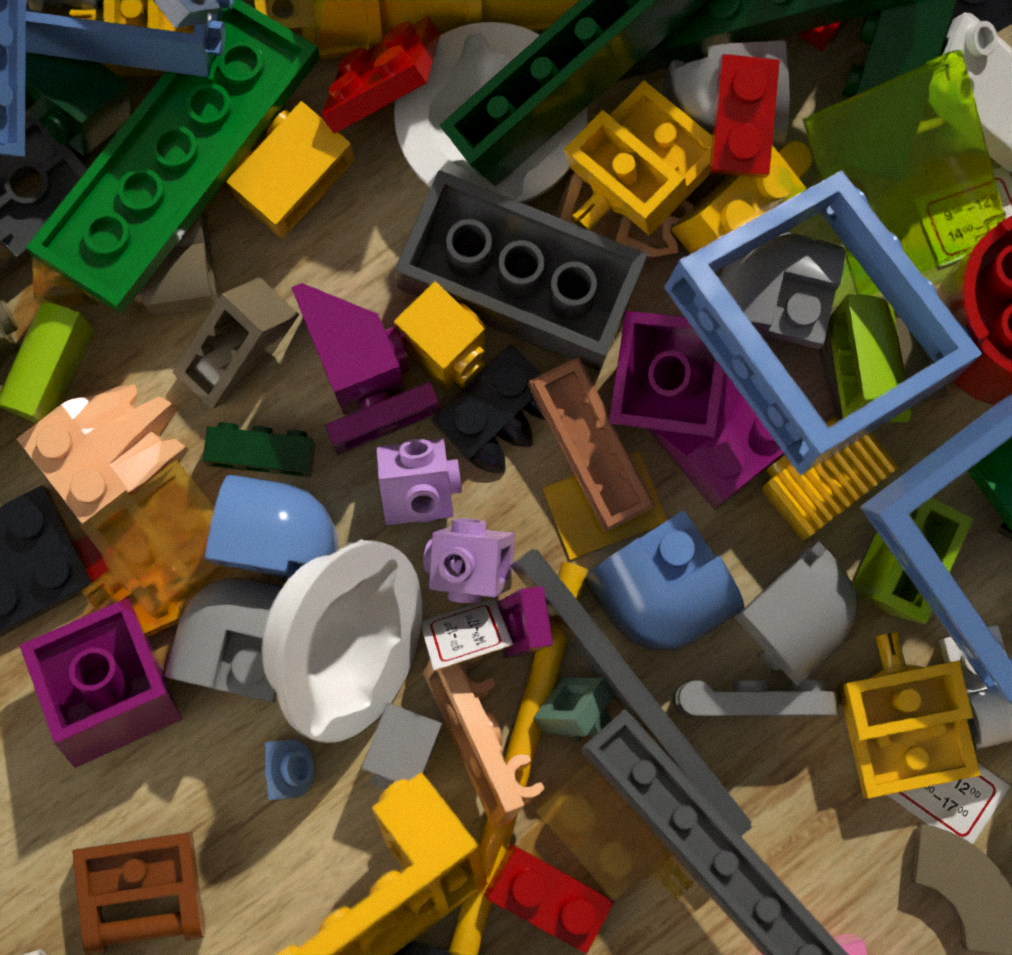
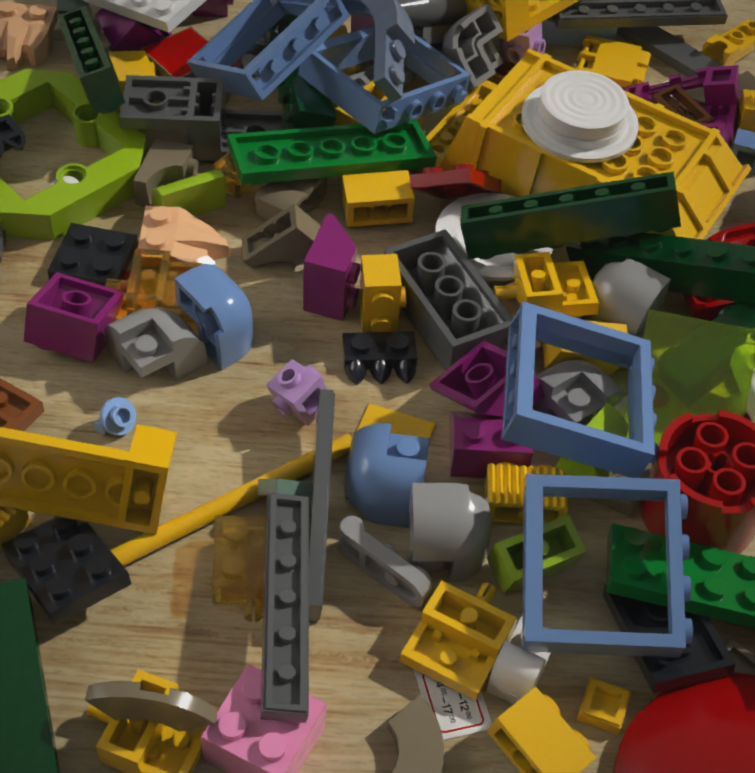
camera: 40 degrees right, 30 degrees down
dark green piece [202,422,315,478] -> none
white piece [262,539,422,743] -> none
magenta plate [325,382,440,455] -> none
light grey brick [362,702,443,790] -> none
lavender brick [377,438,462,525] -> none
white sticker [421,597,513,671] -> none
light nougat plate [422,655,544,829] -> none
red plate [483,843,614,954] -> none
magenta plate [497,586,553,659] -> none
nougat plate [527,357,656,533] -> none
red plate [709,54,780,178] -> none

